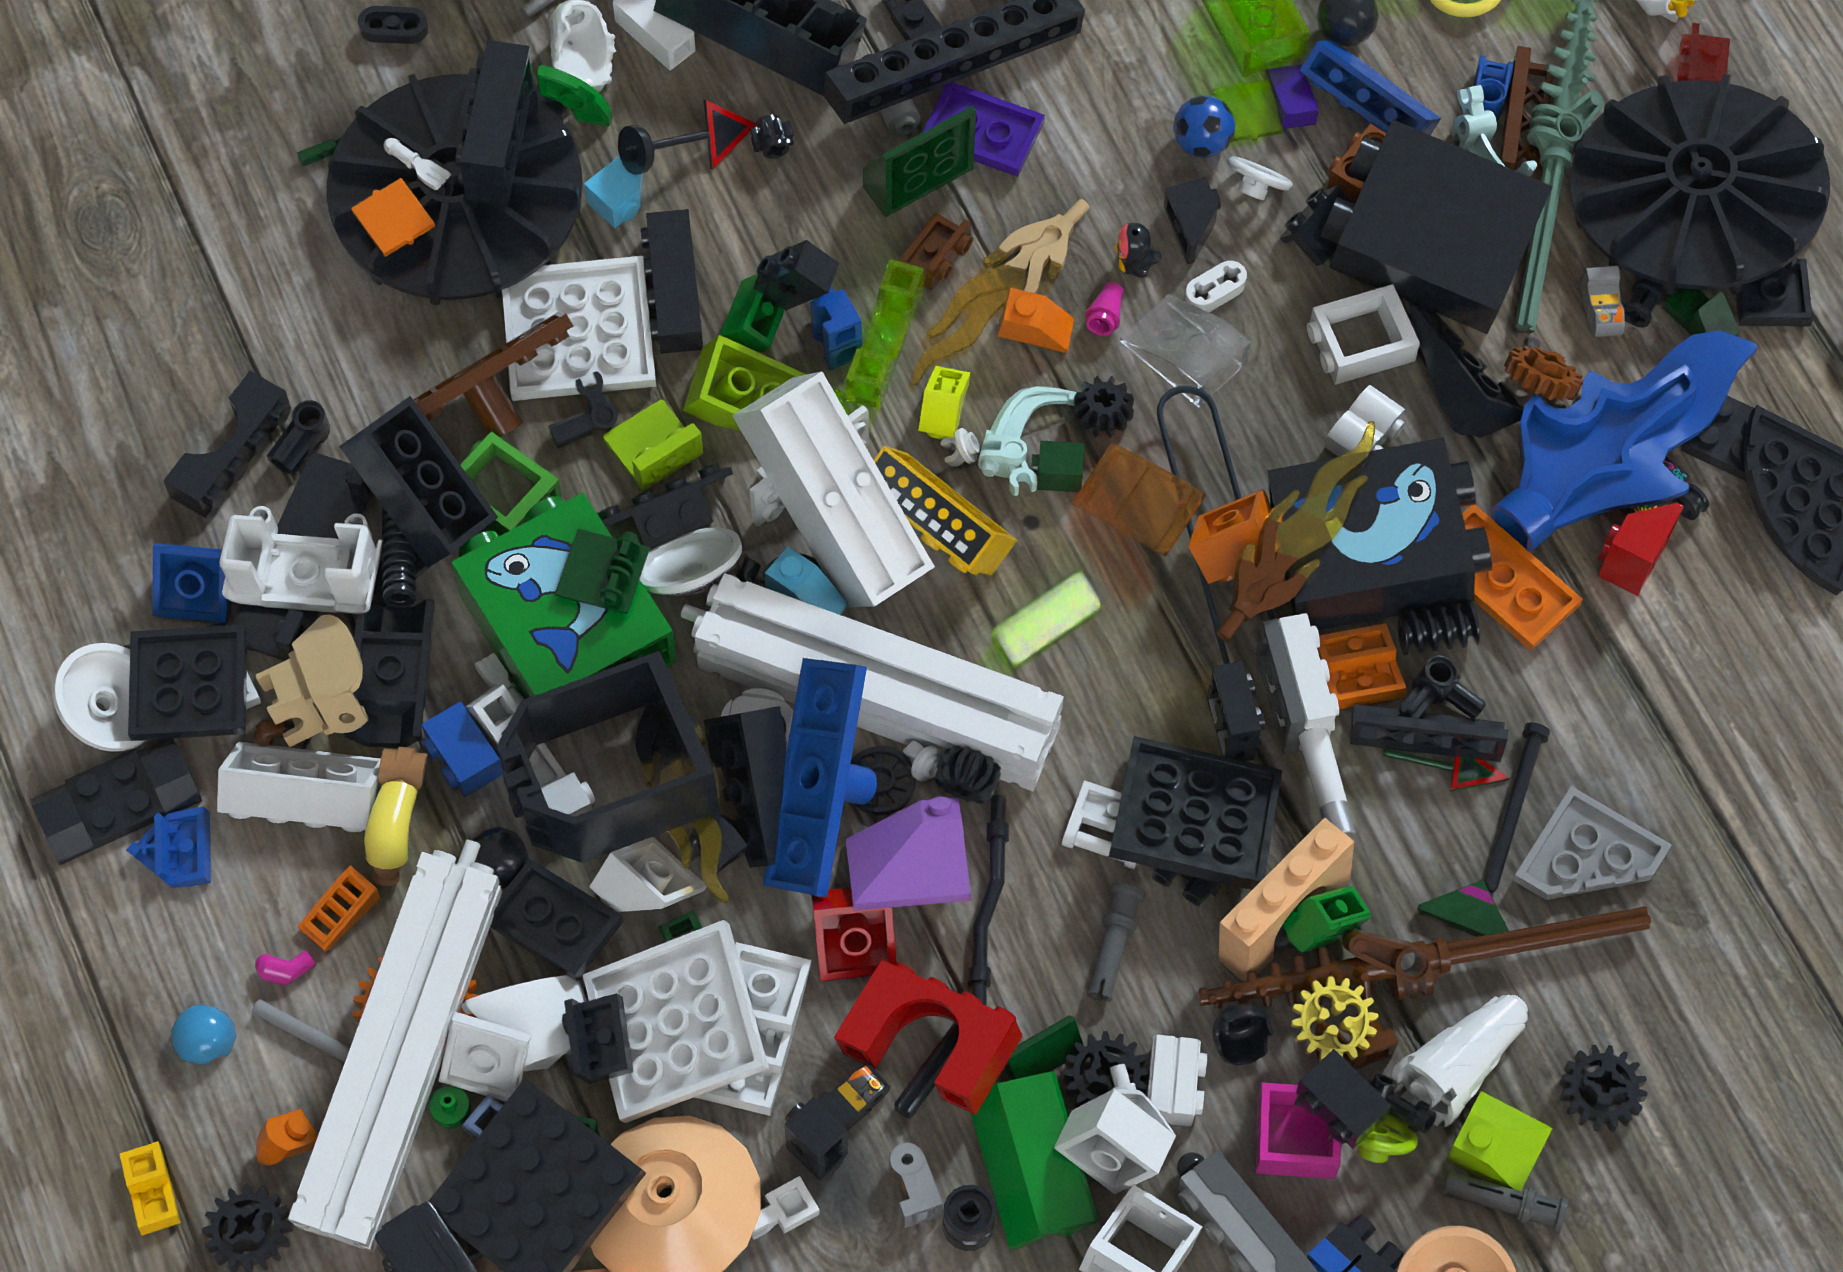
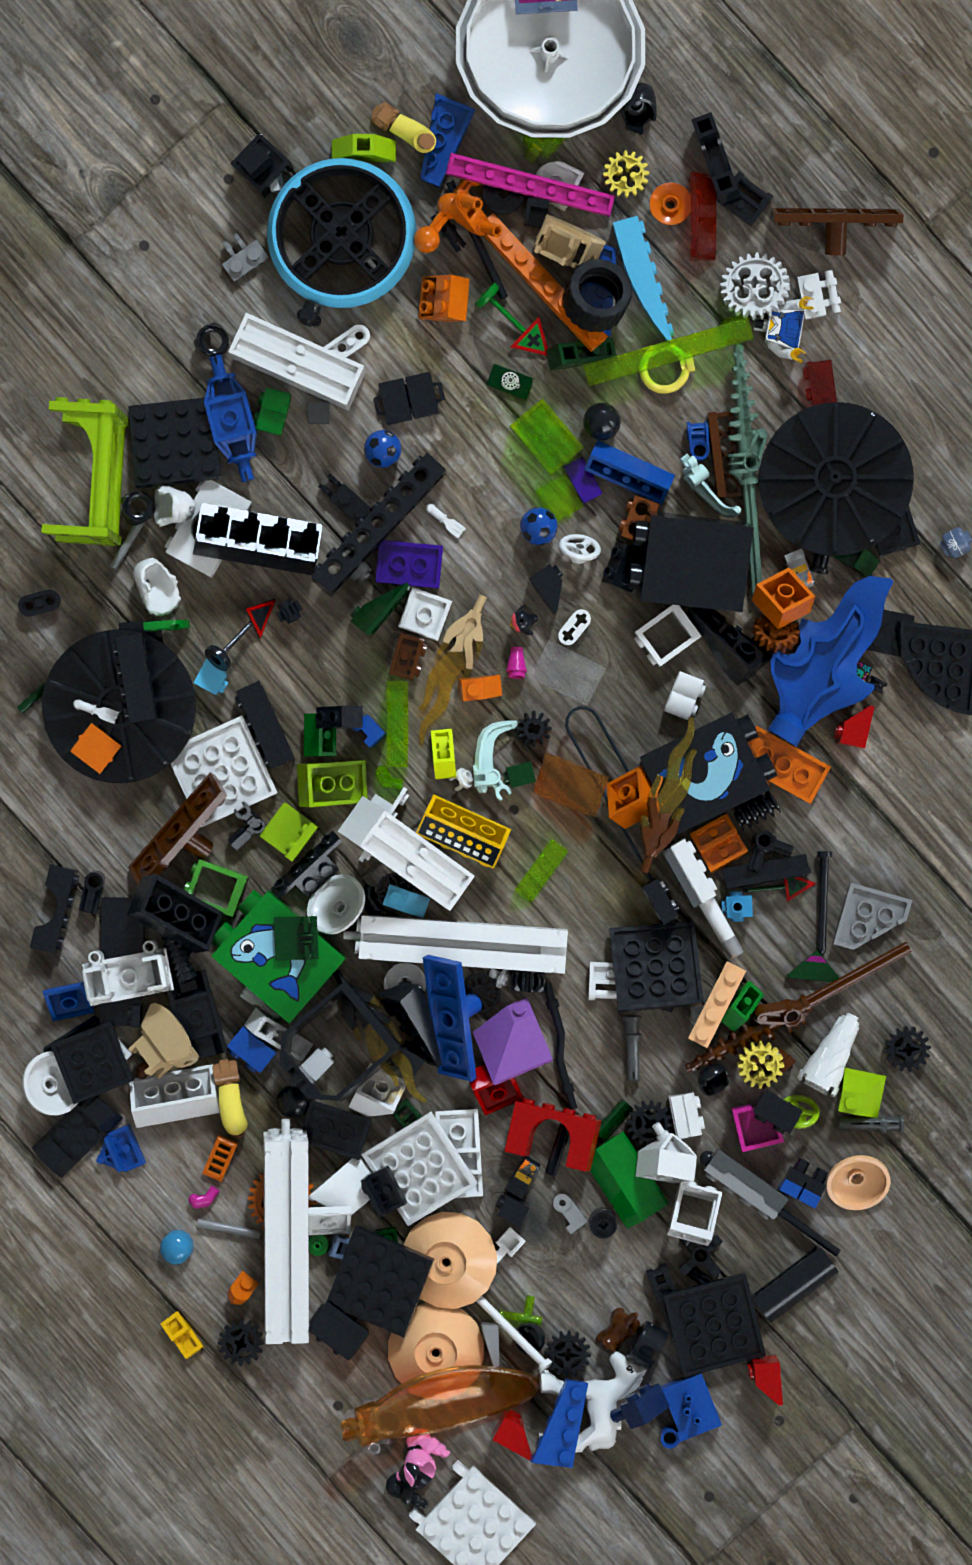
camera: 20 degrees left, 25 degrees up
black bar [1368,1074,1436,1133] -> none
none -> white tile [398,587,452,641]
none -> white piece [426,504,466,539]
none -> dark azure brick [721,891,753,922]
none -> orange brick [752,568,816,629]

